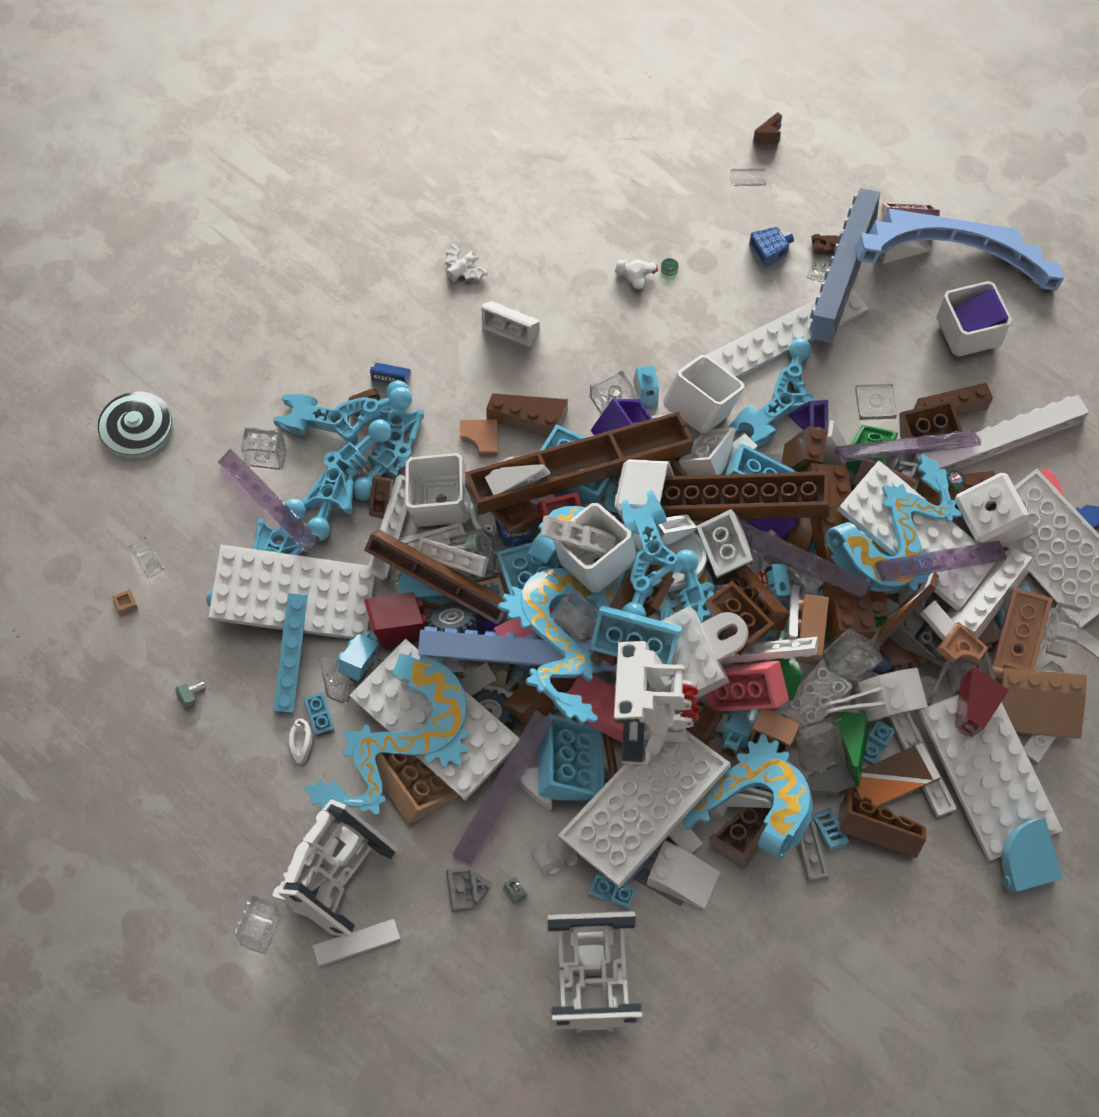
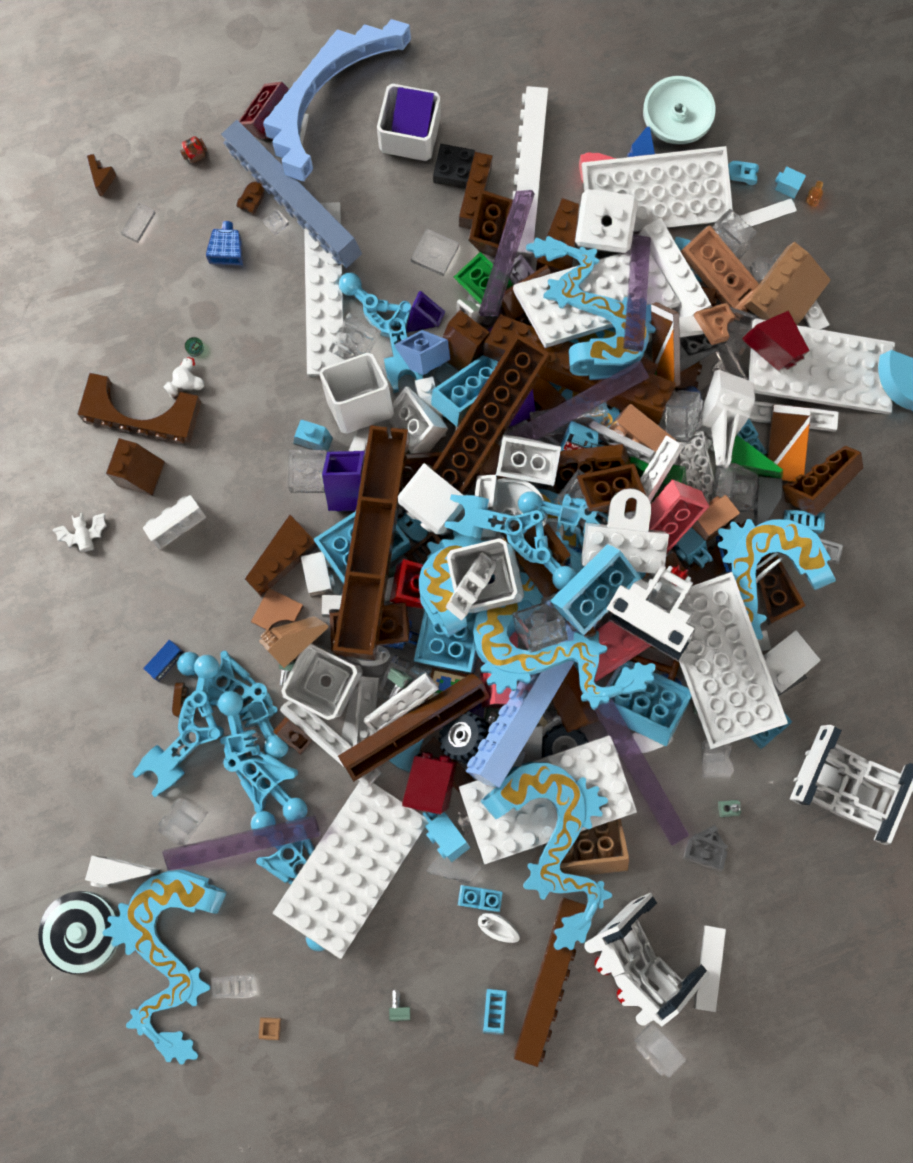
camera: 60 degrees left, 15 degrees up
medium azure plate [273,593,308,714] -> none
white slope [485,464,550,495] -> none
clear green tile [946,470,965,490] -> none
none -> reddish brown arch [77,373,201,444]
none -> white slope [85,856,160,888]
none -> medium azure animal [102,869,227,1065]
none -> reddish brown slope [106,438,165,496]
none -> reddish brown head [180,136,208,163]
none -> medium nougat slope [259,616,329,668]
none -> white hinge [301,552,335,597]
none -> clear brick [328,312,381,360]
none -> medium blue slope [395,330,450,375]
none -> black brick [433,143,475,189]
none -> medium azure slope [483,989,507,1035]
none -> reddish brown brick [513,897,587,1067]

